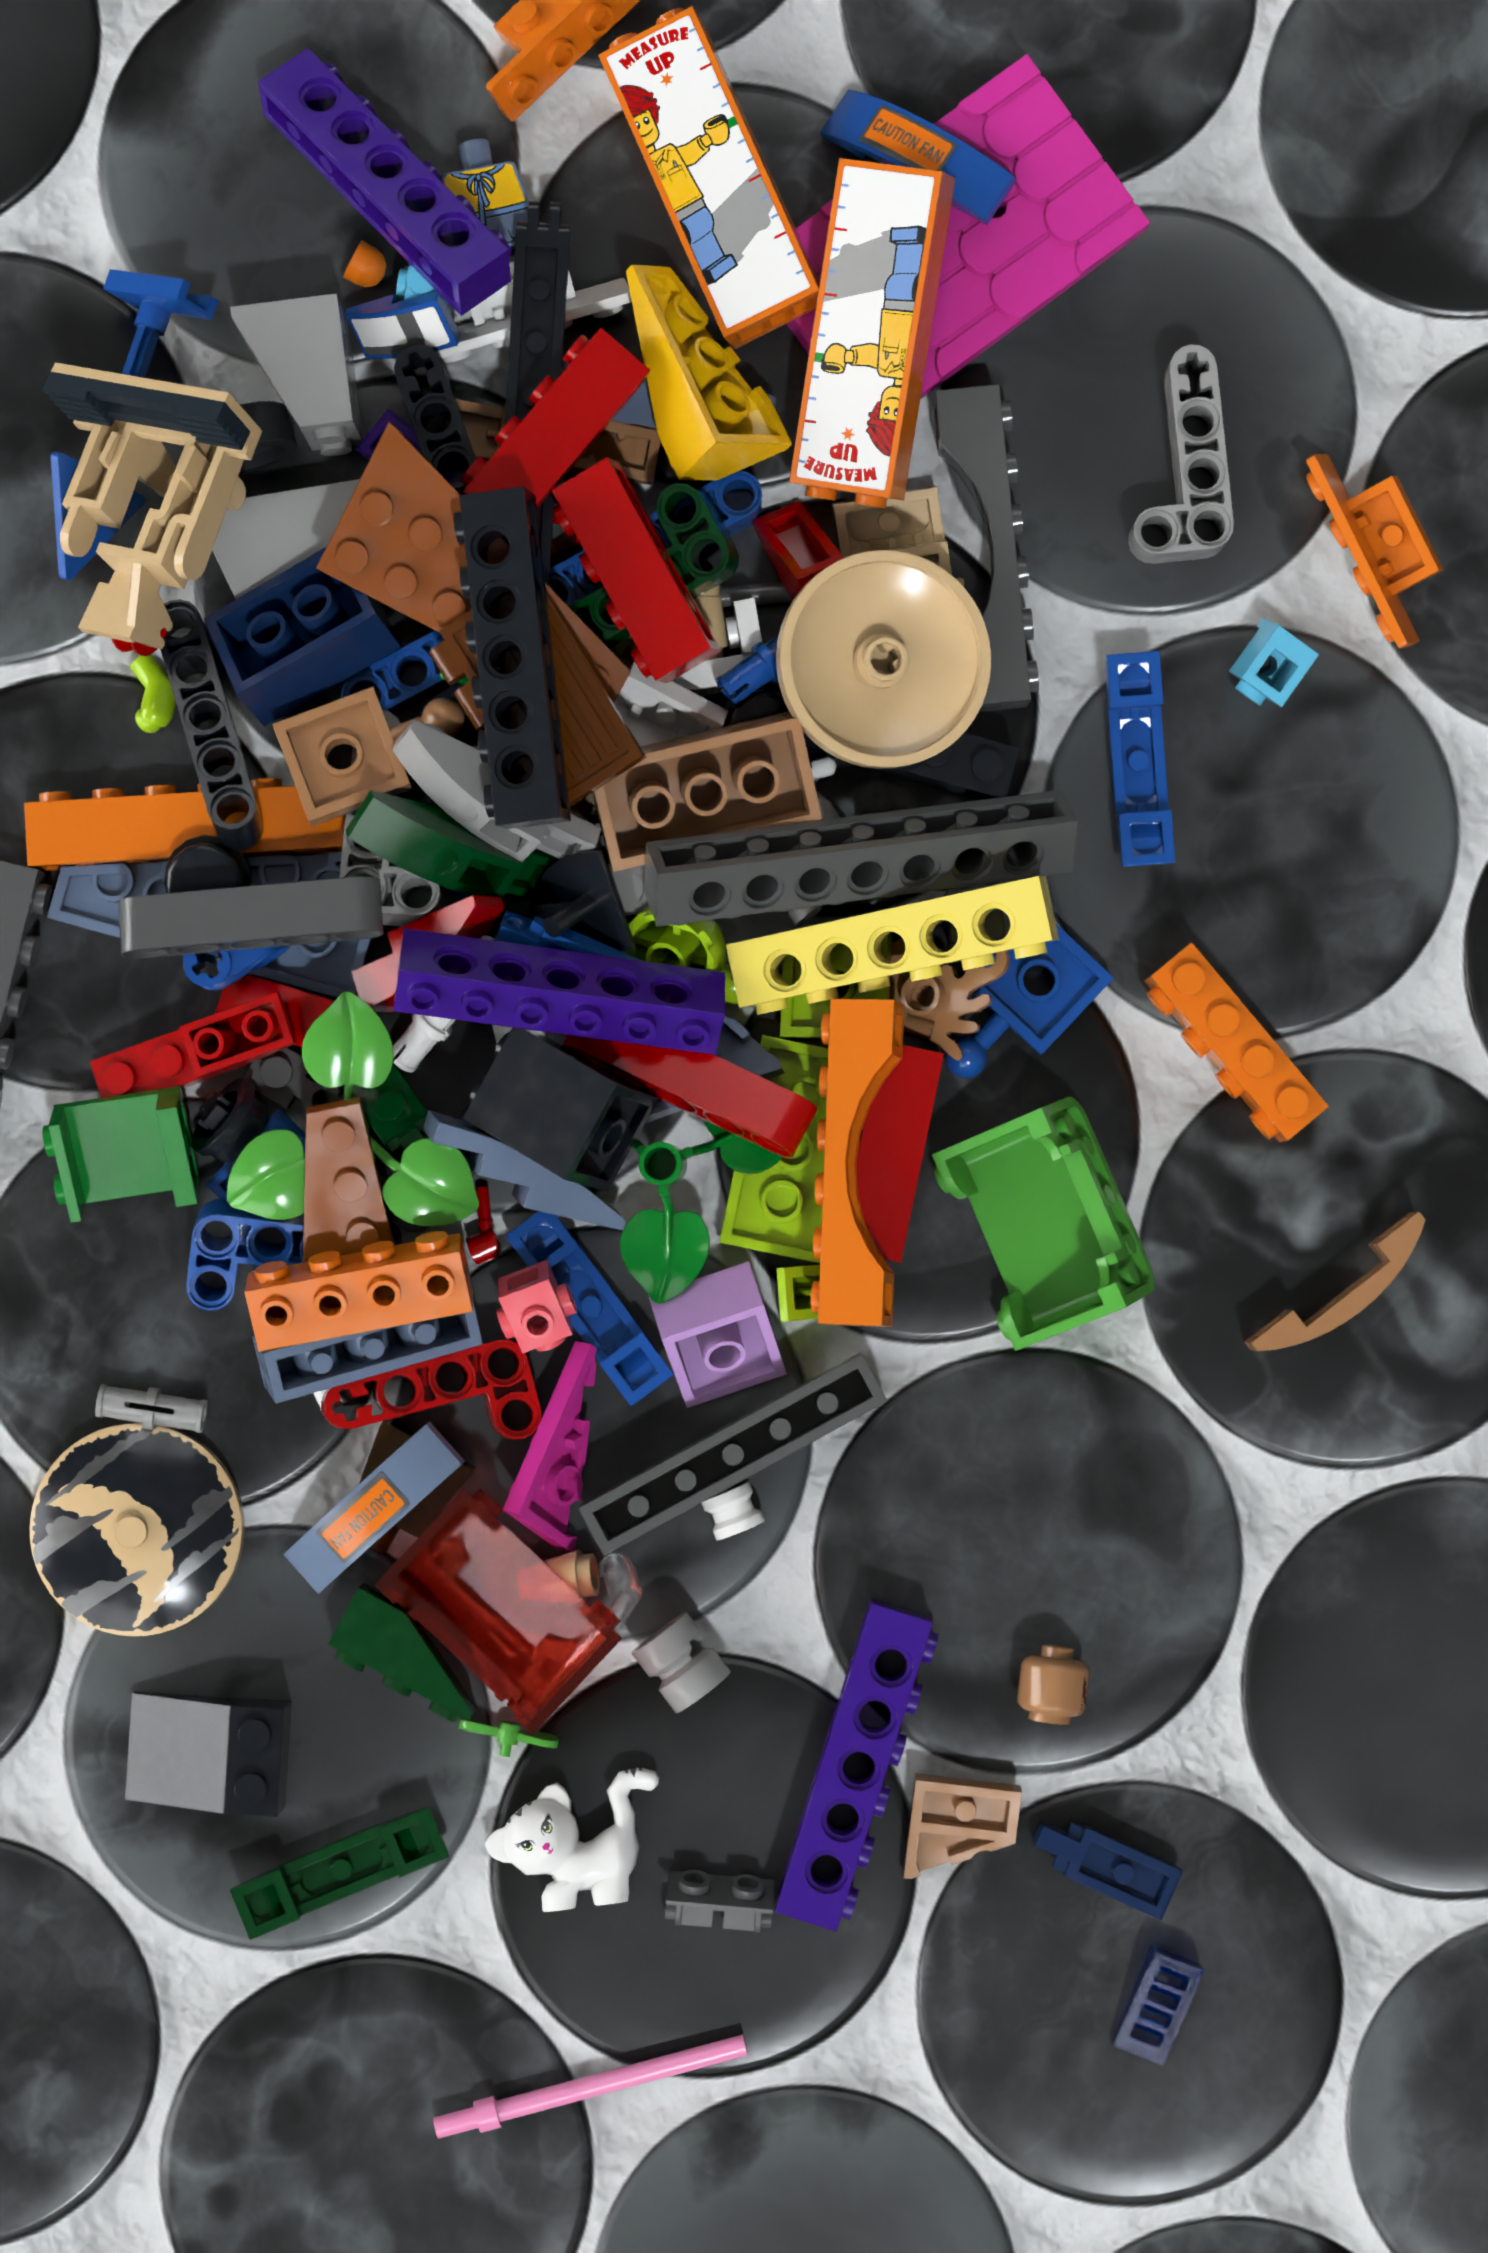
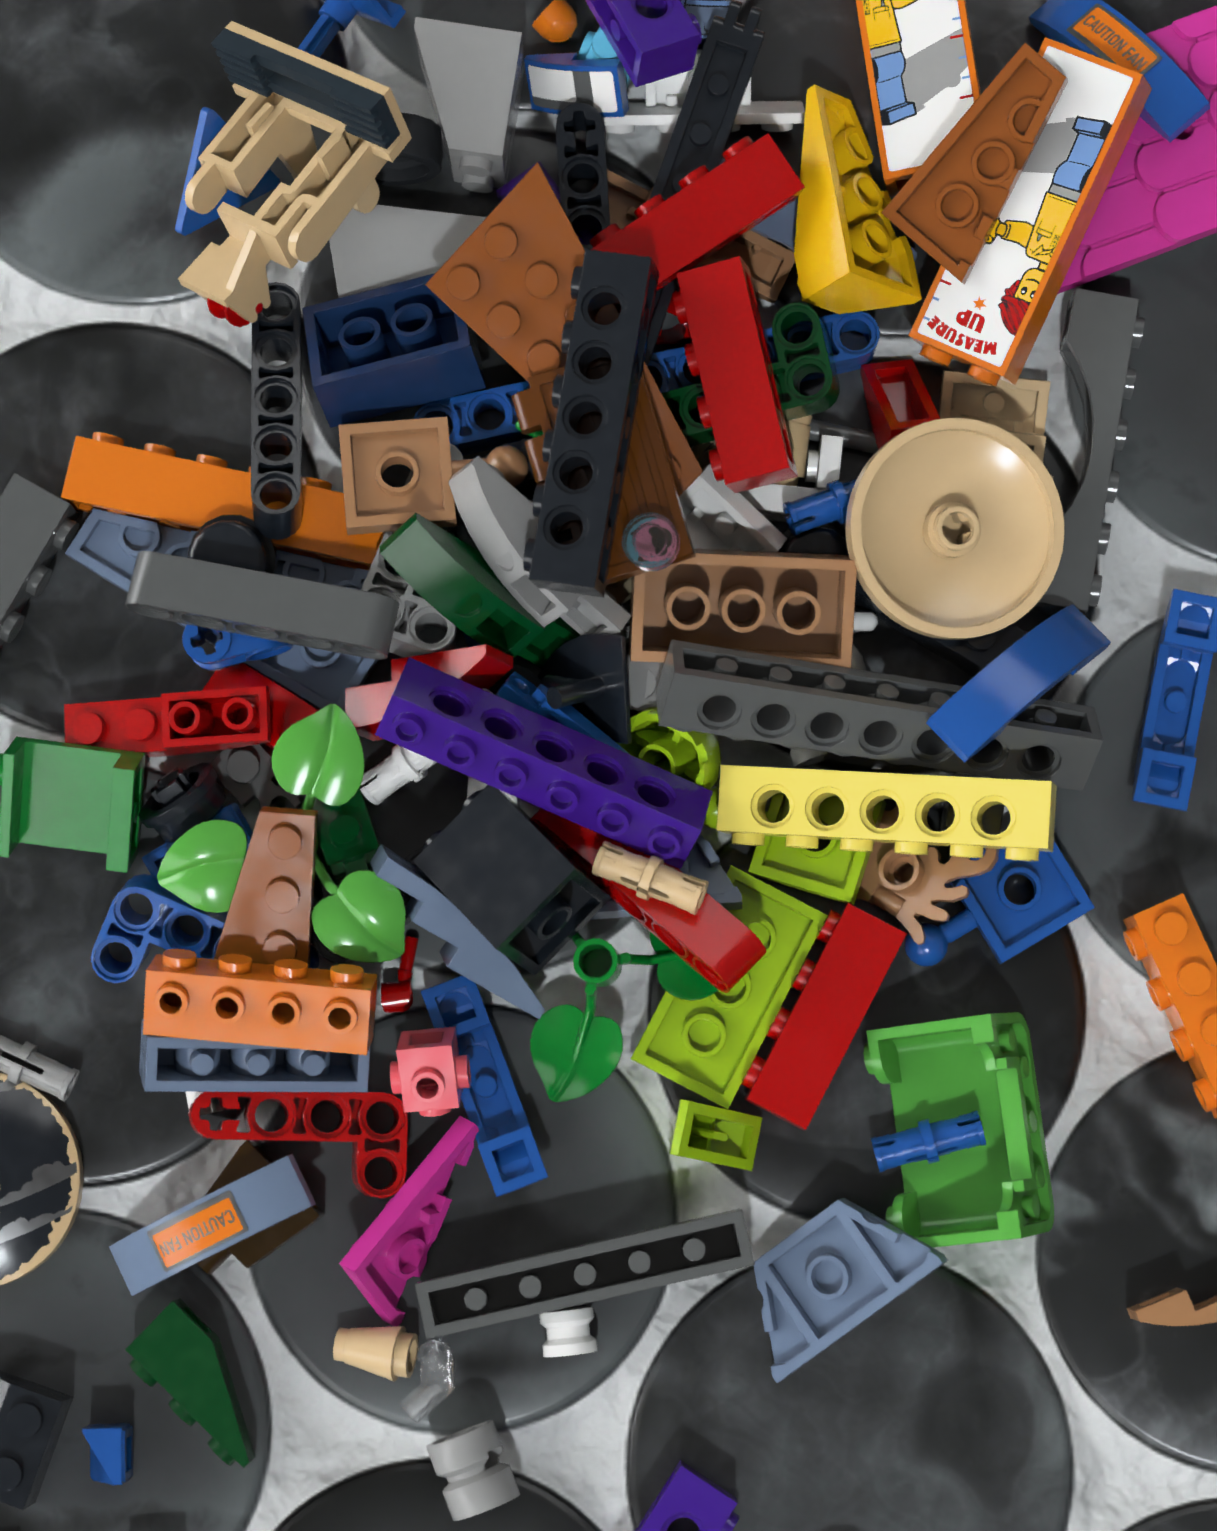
camera: 15 degrees right, 5 degrees down
lime arm [129,654,176,733] -> none
clear red windscreen [374,1488,622,1735] -> none
bright green piece [458,1720,559,1757] -> none
lavender slope [648,1261,787,1408] -> none
orange arch [811,999,904,1327] -> none
none -> blue slope [82,1423,133,1485]
none -> tan pin [592,841,709,915]
none -> clear smoke tile [622,513,680,572]
none -> sand blue wing [753,1198,948,1383]
none -> blue pin [871,1110,986,1172]
none -> dark orange wing [881,43,1068,285]
none -> blue slope [926,604,1111,763]

